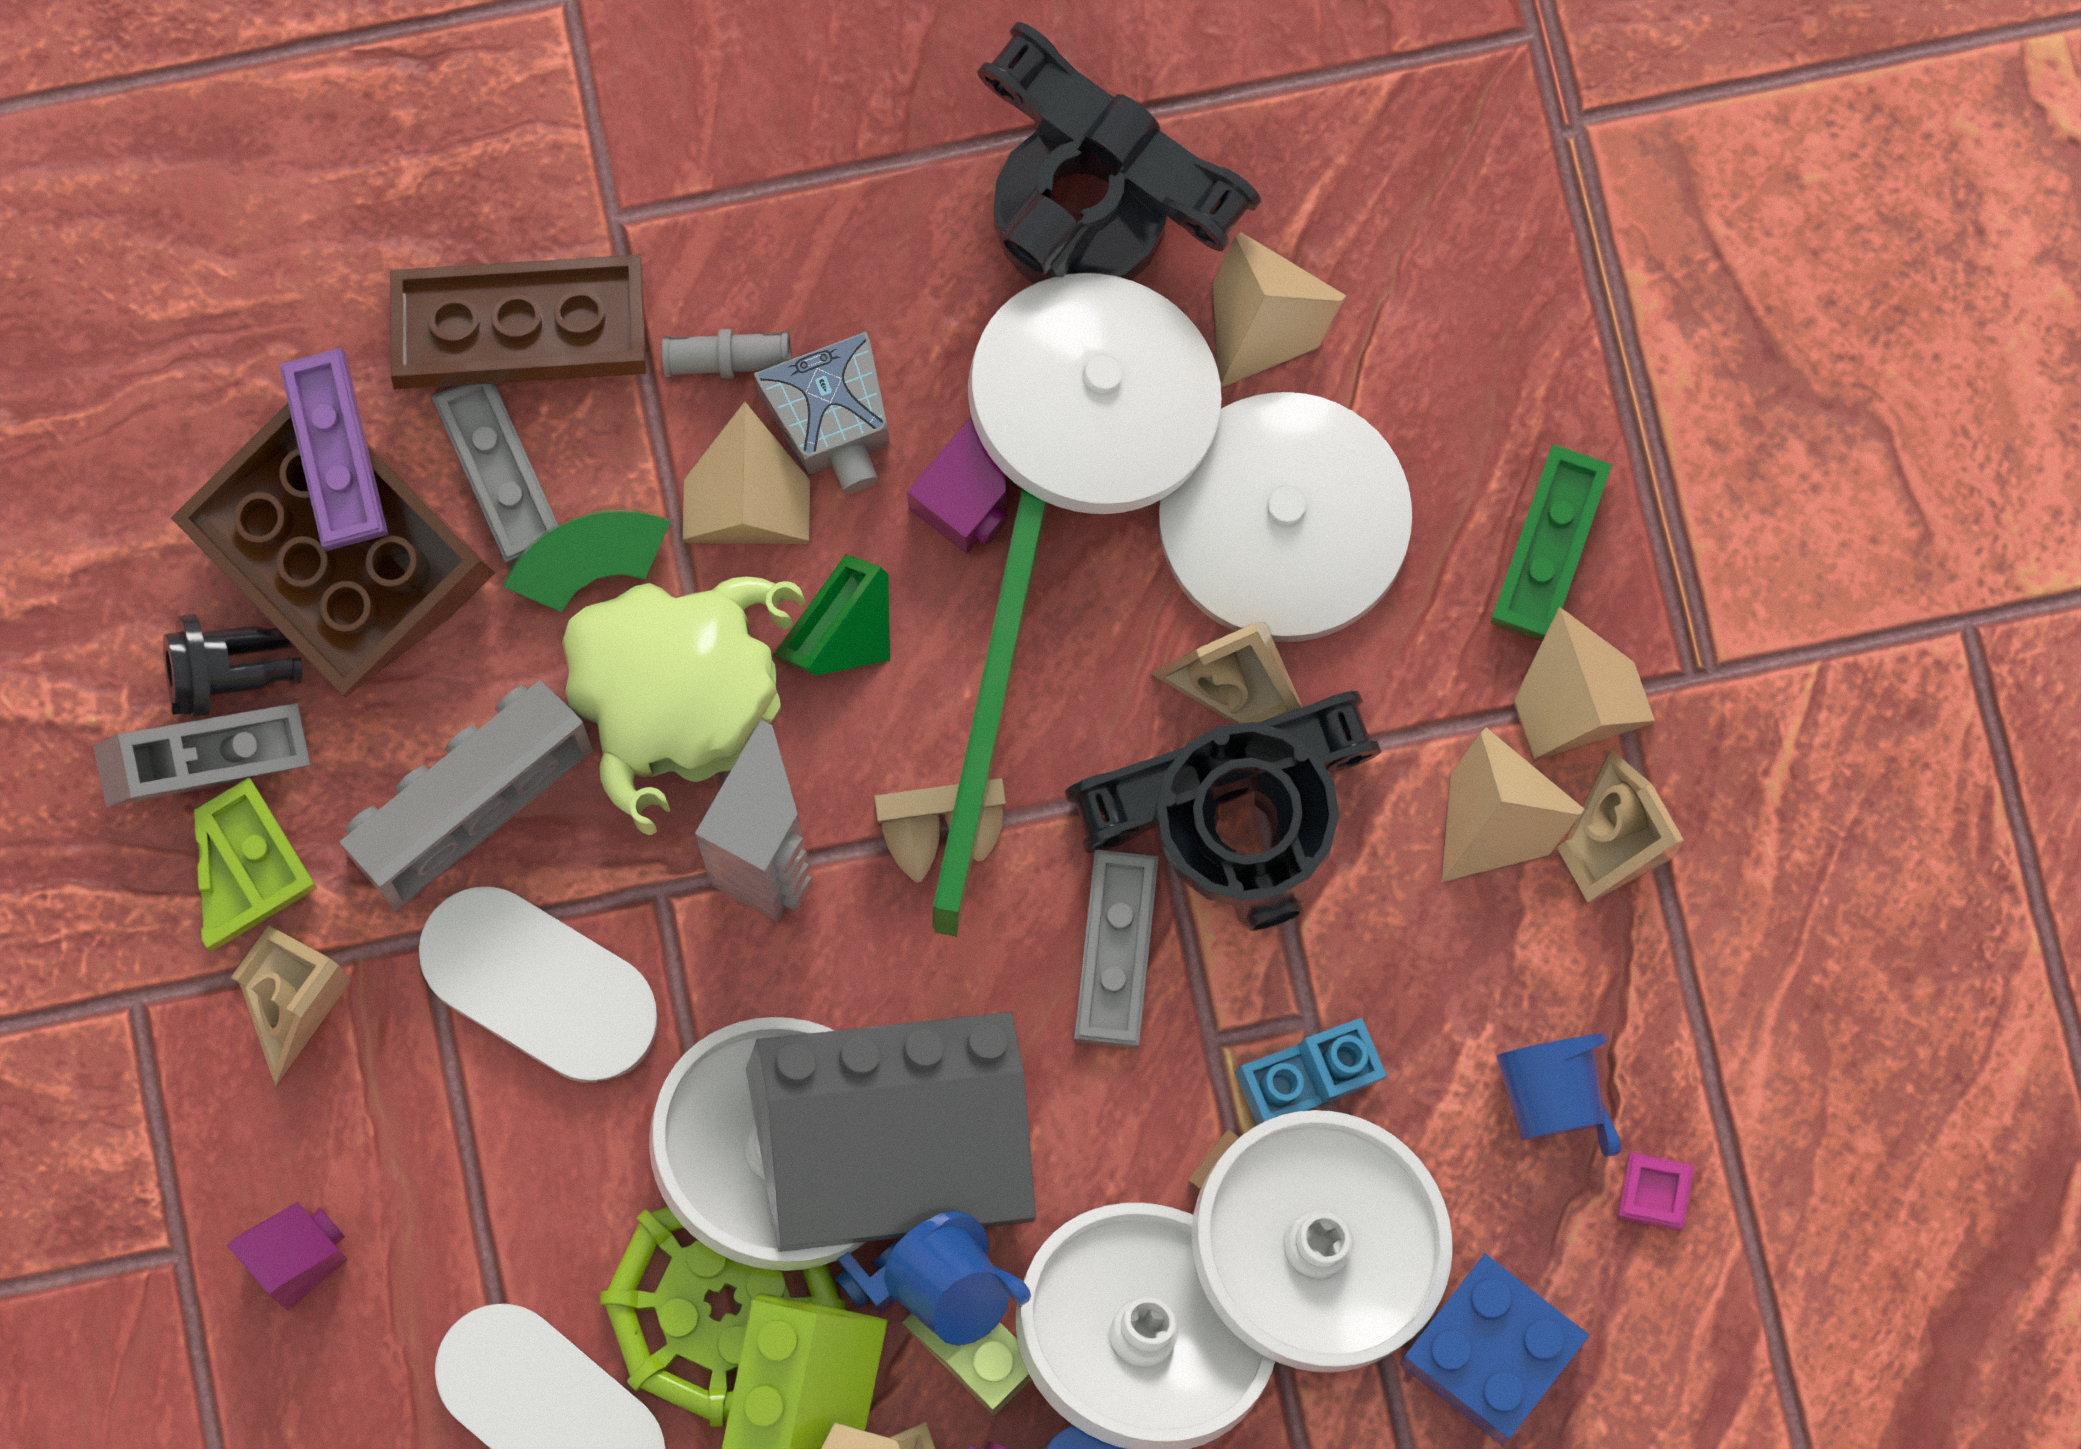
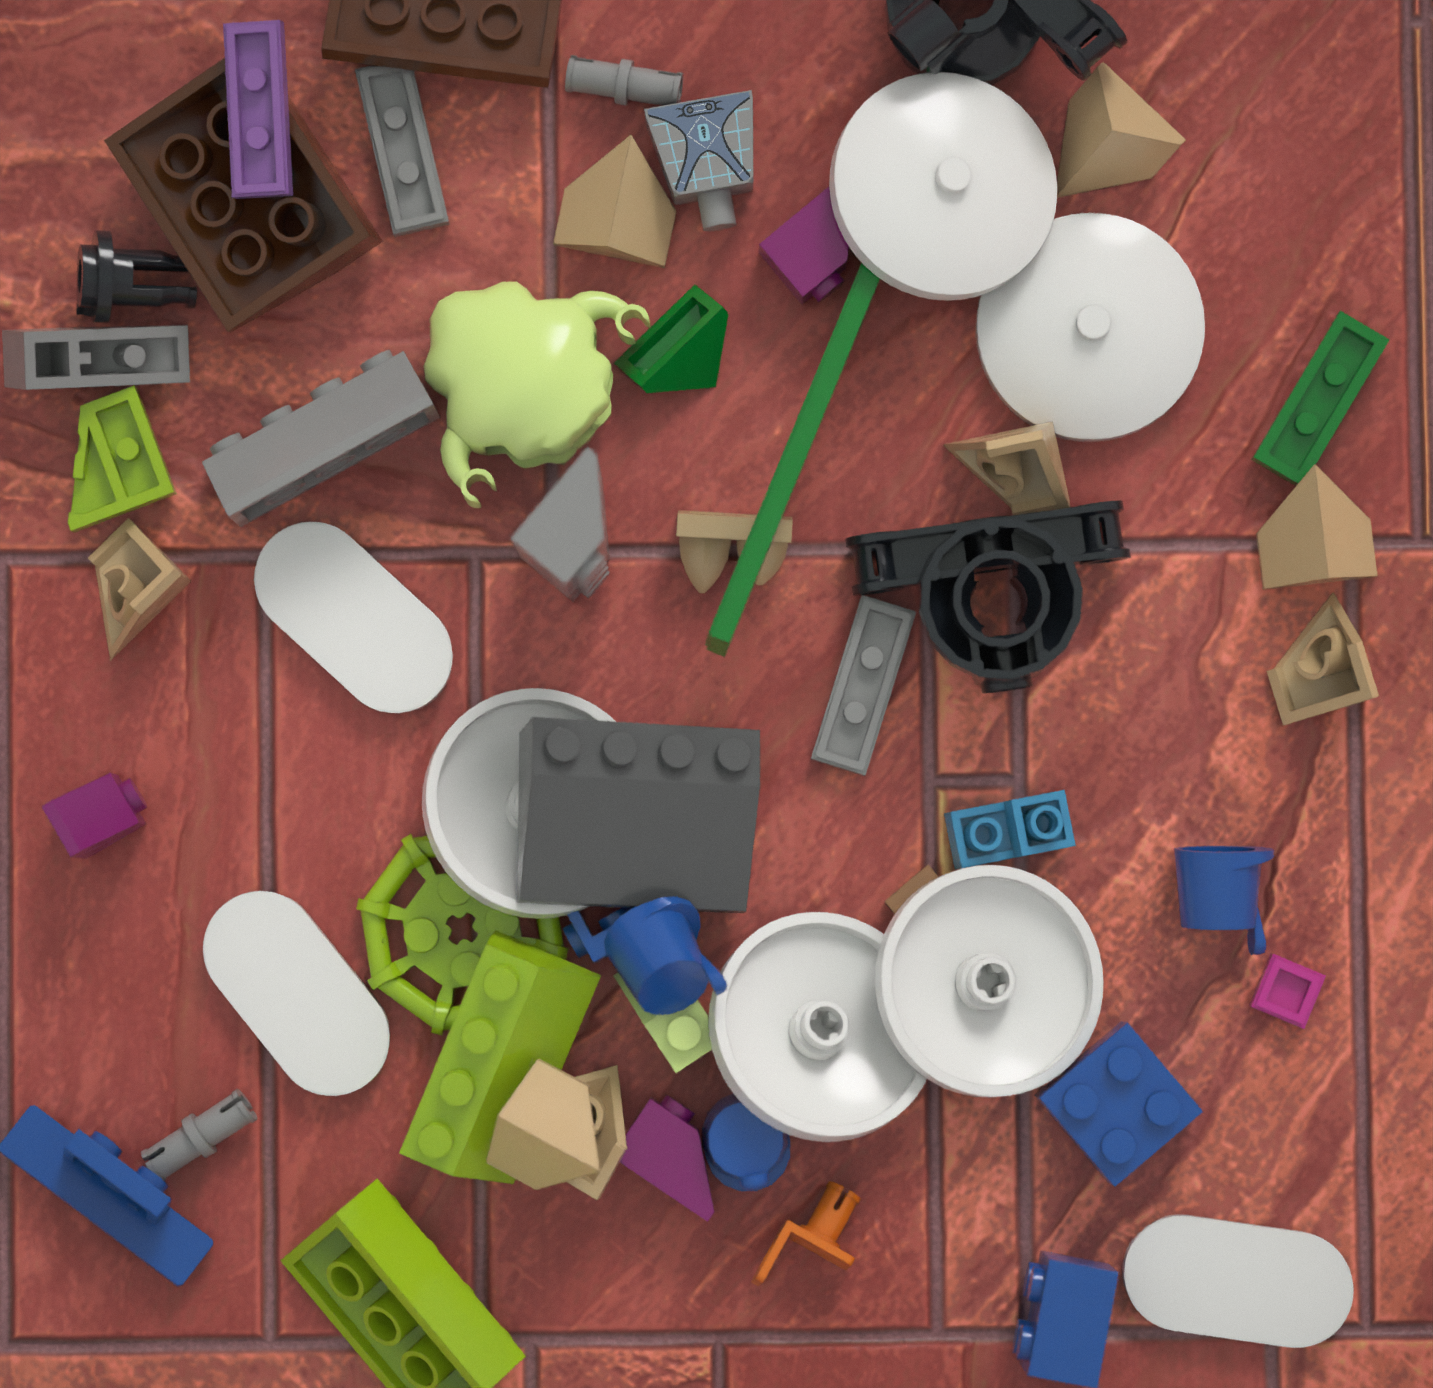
camera: 10 degrees right, 10 degrees up
green tile [502,509,671,612] -> none
tan slope [1441,727,1585,883] -> none

